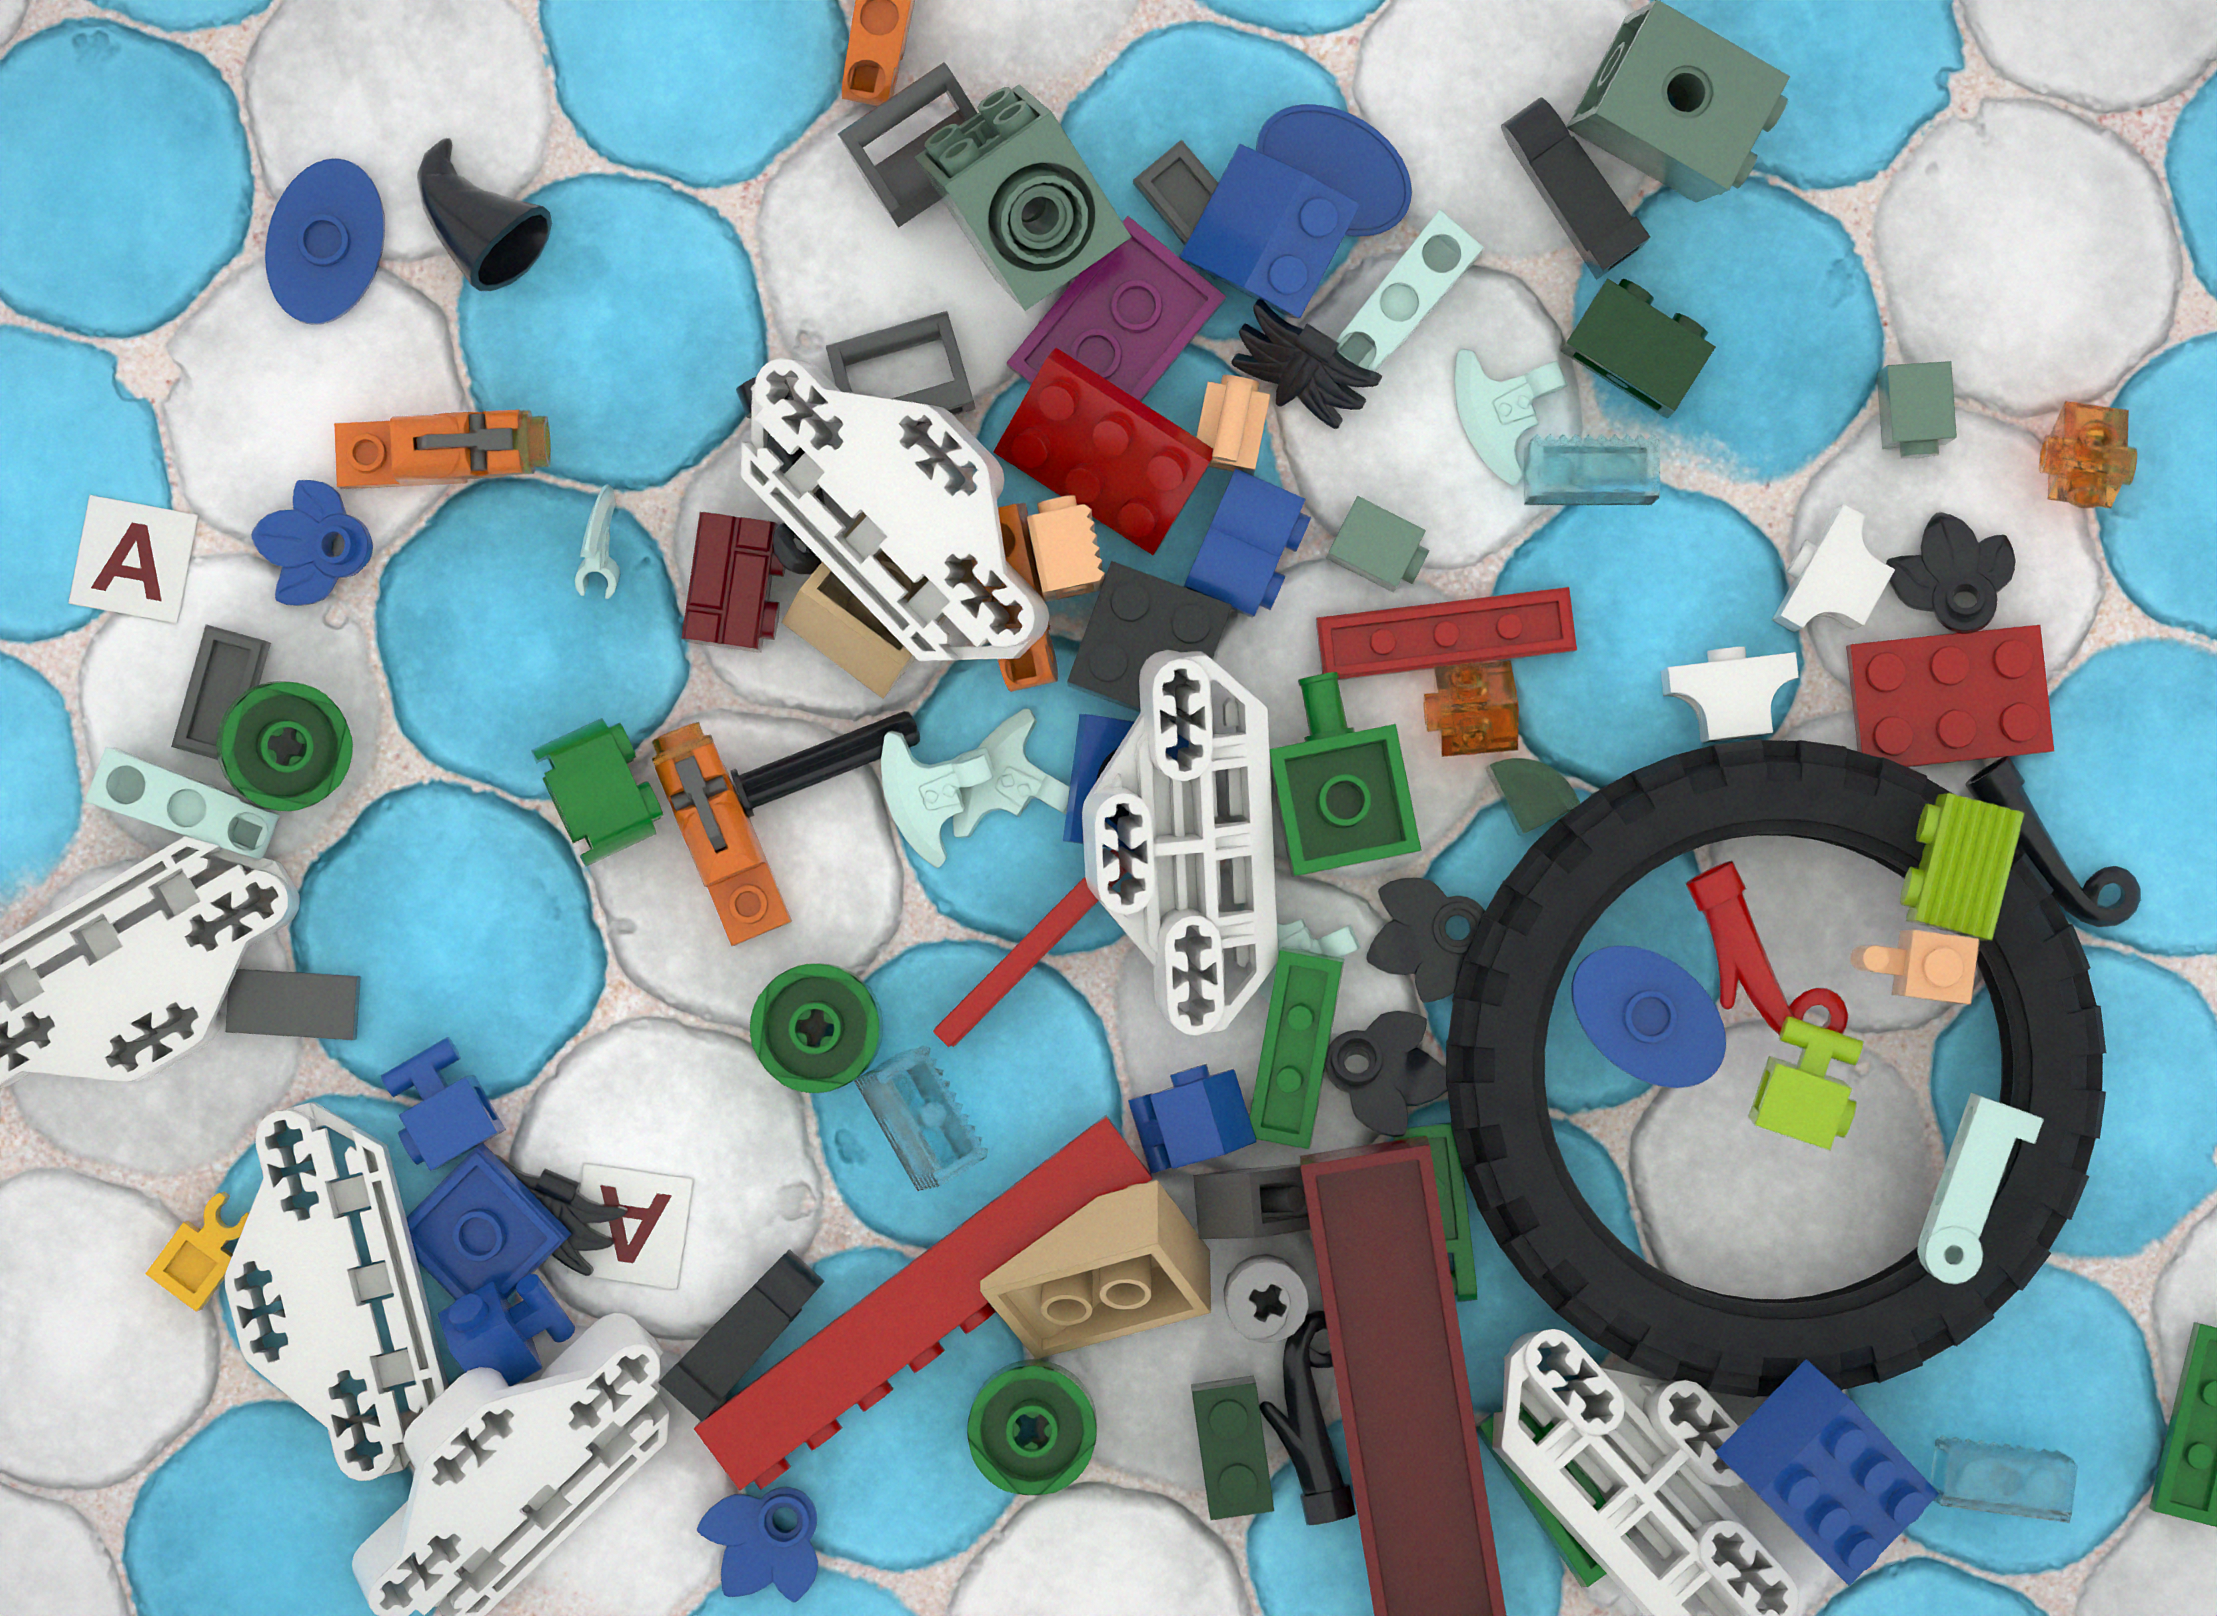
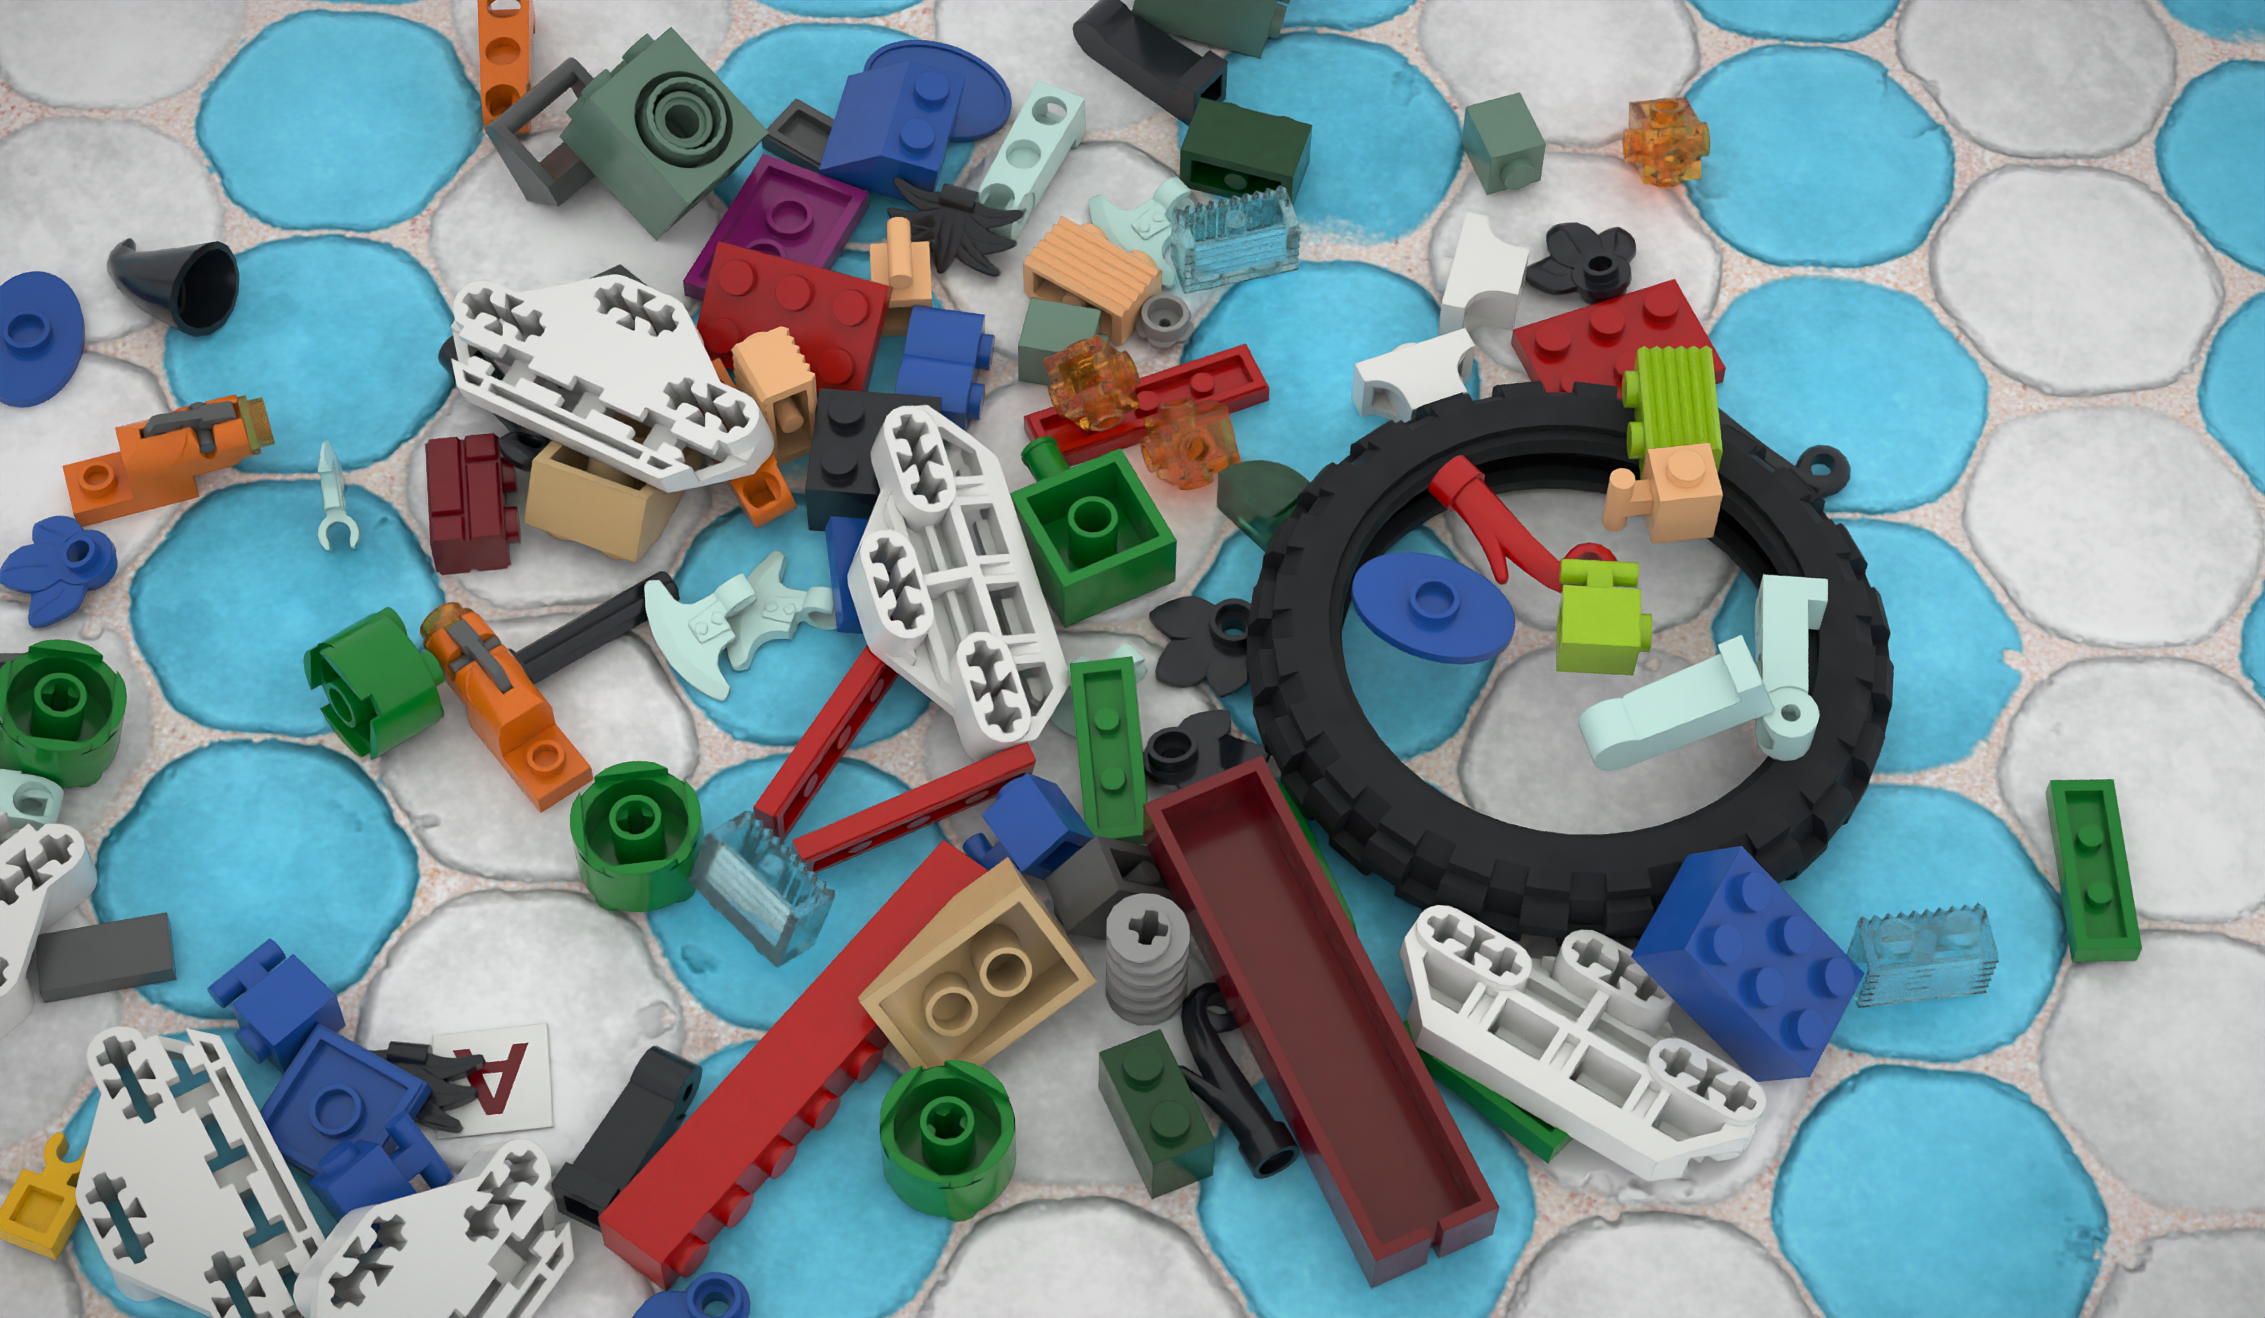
camera: 20 degrees left, 30 degrees down
none -> red tile [789,742,1036,879]
none -> light nougat brick [1023,216,1162,347]
none -> clear orange brick [1043,335,1141,431]
none -> light grey plate [1135,293,1194,350]
none -> light aqua leg [1578,635,1775,771]

